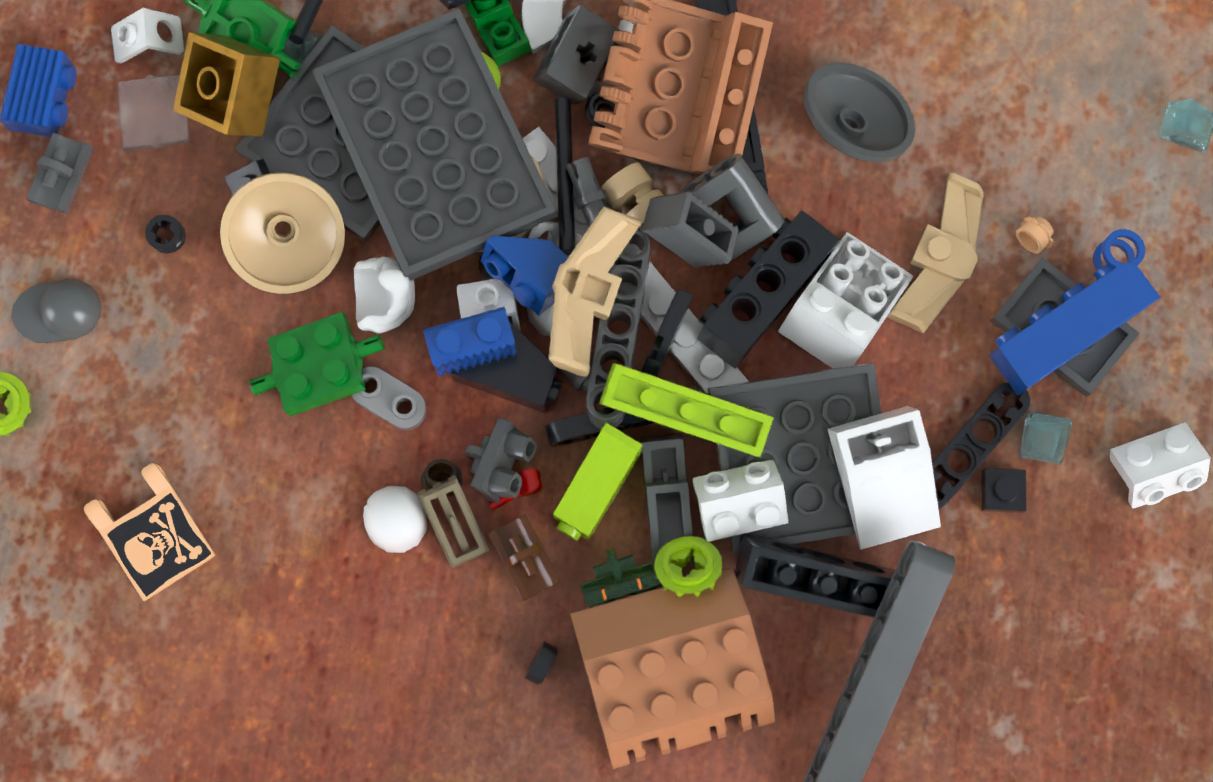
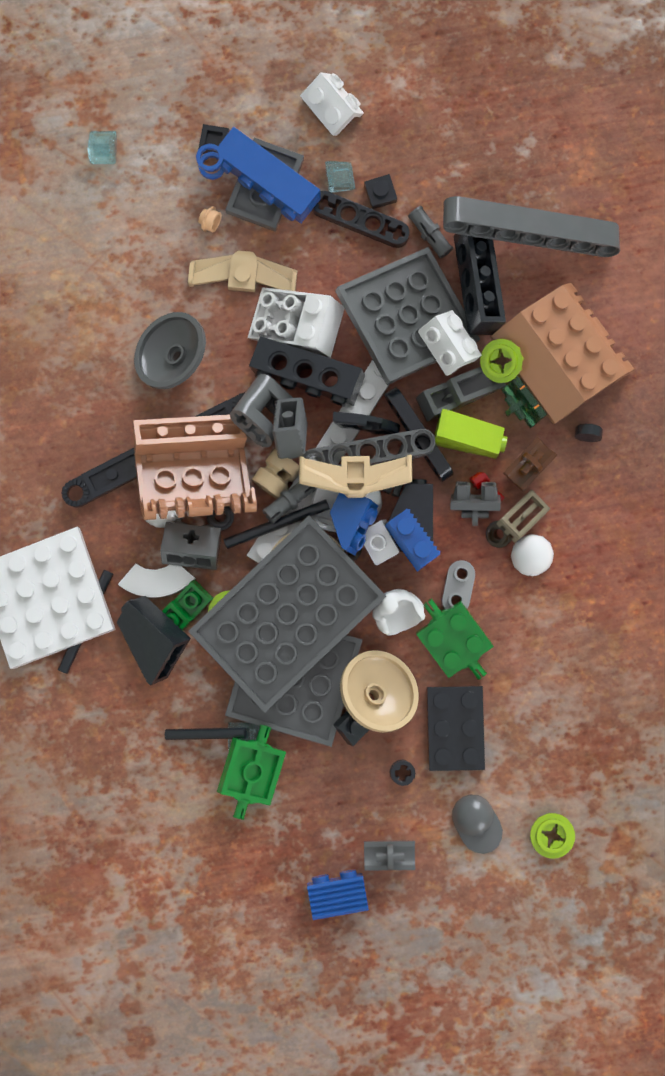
camera: 105 degrees left, 5 degrees up
flag [84,463,216,602] -> none
white bracket [111,8,184,63] -> none
clear piece [117,75,190,150] -> none
pearl gold brick [173,32,280,137] -> none
lime plate [599,363,774,457] -> none
white slope [828,406,941,550] -> none
none -> black plate [198,124,230,154]
none -> dark grey pin [408,206,453,259]
none -> black plate [427,686,485,771]

